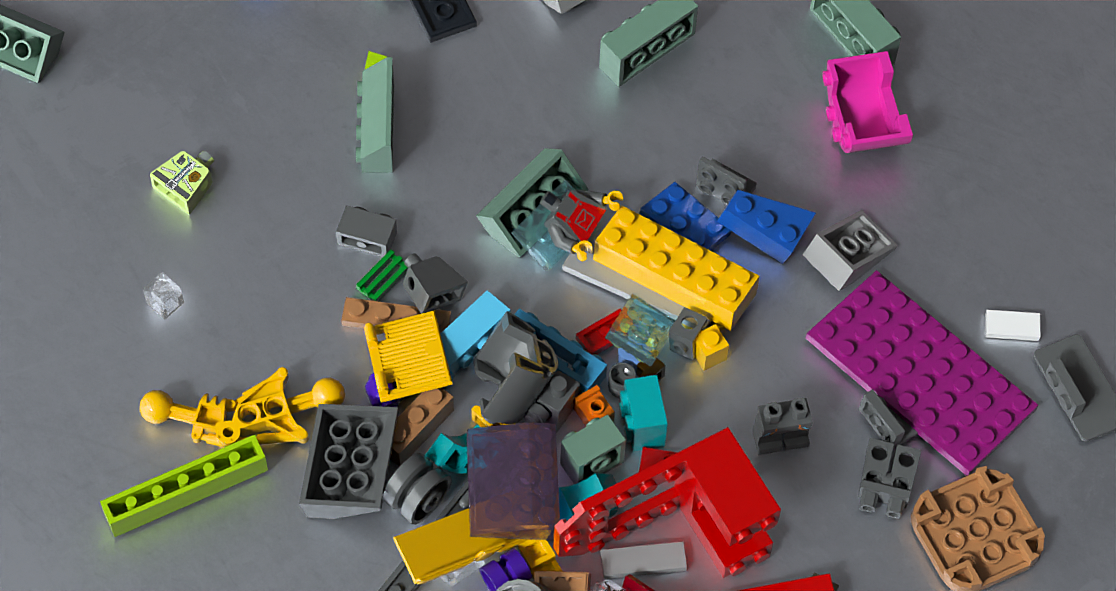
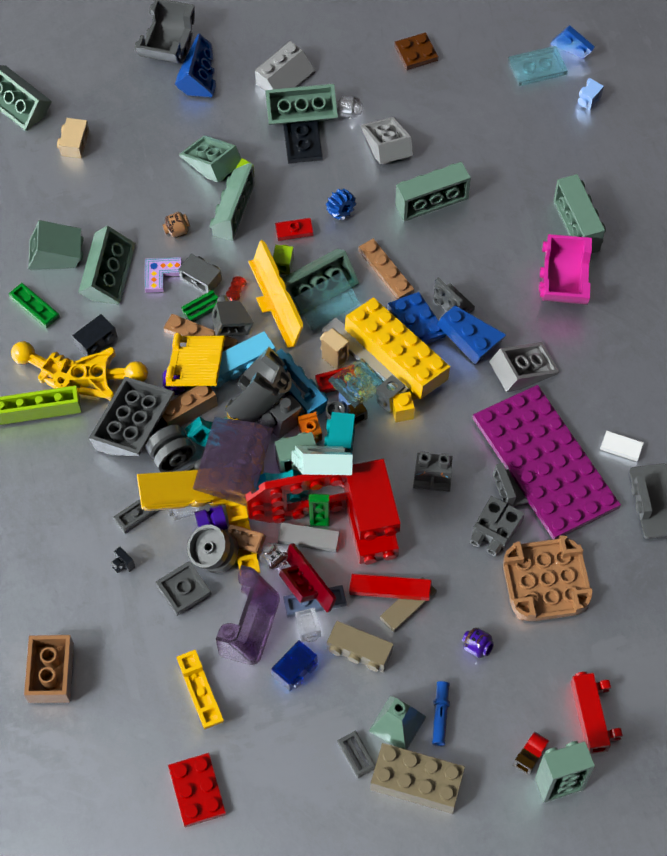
camera: 20 degrees right, 0 degrees up
clear brick [143,272,184,320] -> none
yellowish green torso [150,151,214,214] -> none
torso [540,190,623,261] -> none
none -> green tile [9,283,60,329]
none -> sand green slope [28,220,84,270]
none -> tan brick [57,118,89,158]
none -> black brick [72,314,117,356]
none -> sand green slope [78,226,136,304]
none -> lavender tile [145,257,182,293]
none -> medium nougat head [163,212,191,238]
none -> sand green slope [179,135,241,182]
none -> clear red piece [226,276,247,301]
none -> yellow piece [248,240,303,348]
none -> lime brick [273,244,294,274]
none -> red plate [275,218,313,241]
none -> light aqua arch [291,446,353,475]
none -> green tile [309,494,330,527]
none -> tan brick [320,328,350,370]
none -> blue gear [325,188,357,220]
none -> medium nougat plate [358,238,414,300]

